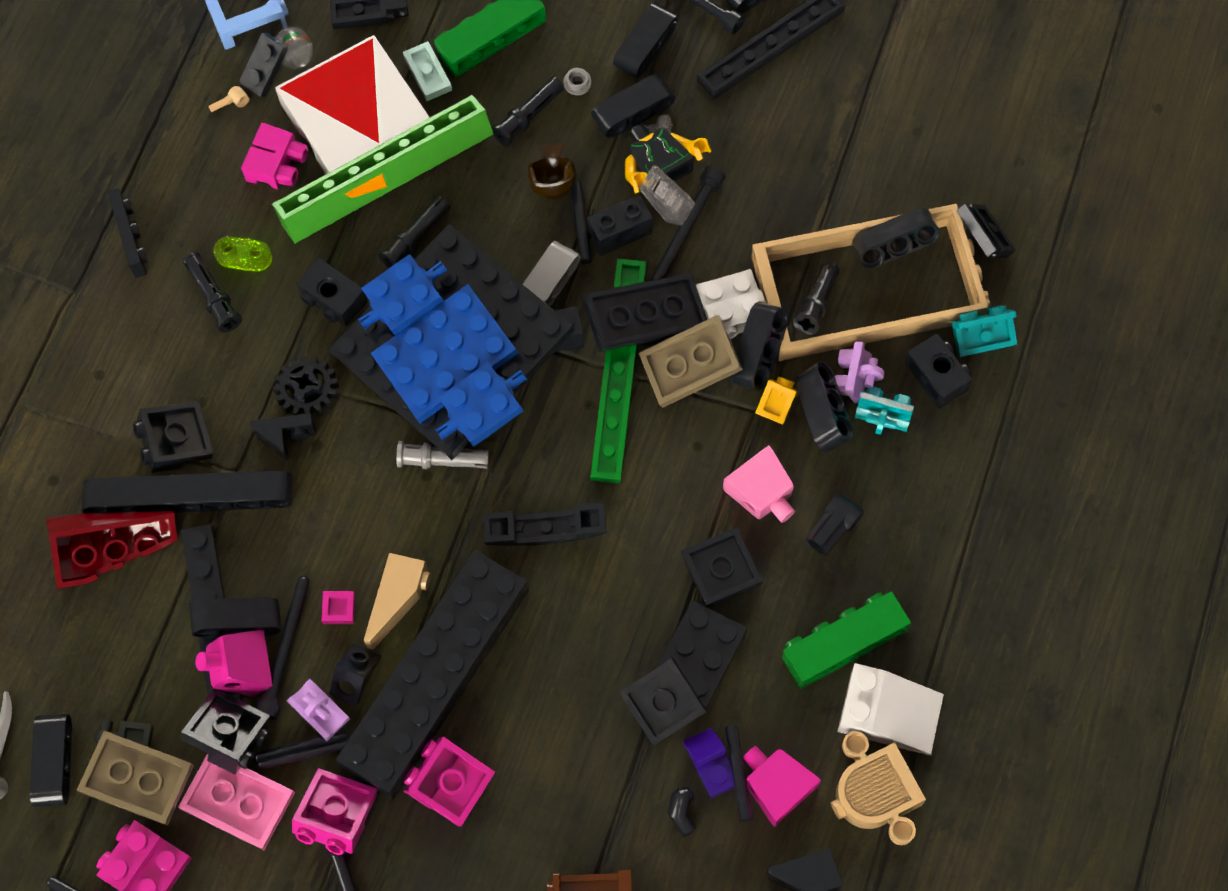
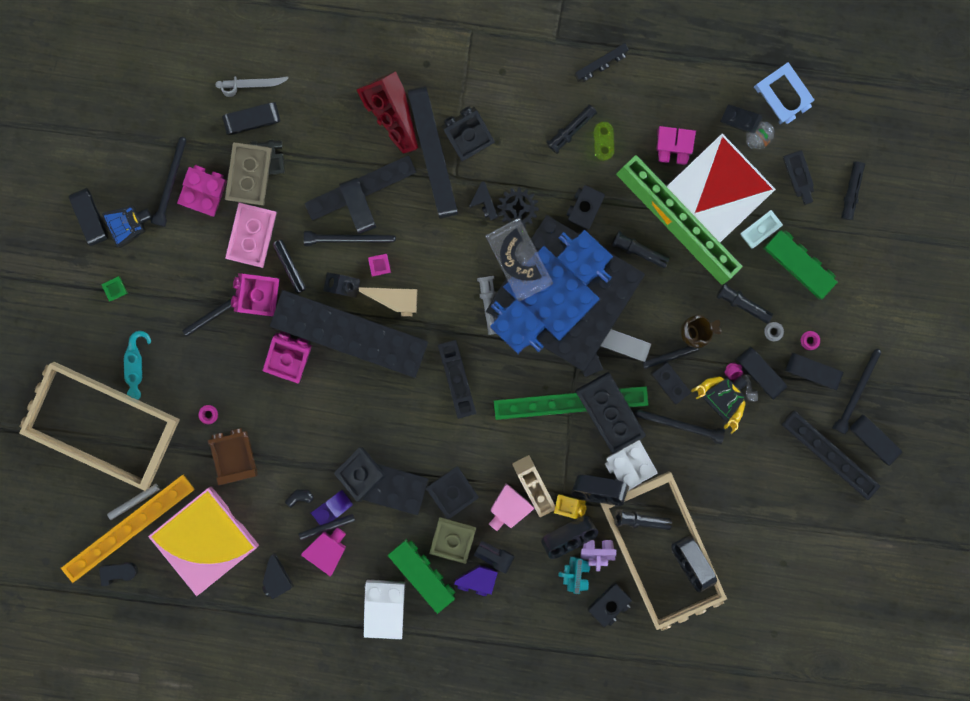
camera: 80 degrees right, 20 degrees up
black plate [180,689,271,775] -> none
dark pink torso [195,630,273,697] -> none
tan hand [209,86,250,112] -> none
lavender hips [287,679,350,741] -> none
clear slope [639,165,695,225] -> none
dark tan plate [639,315,743,408] -> none
tan piece [830,731,926,845] -> none
teal bracket [951,305,1018,357] -> none
black plate [957,204,1016,258] -> none
none -> olive tile [429,517,476,564]
none -> dark purple slope [454,565,498,596]
none -> clear tile [485,218,553,301]
none -> tan slope [512,455,555,517]
none -> dark pink plate [724,363,743,380]
none -> dark pink plate [801,331,820,350]

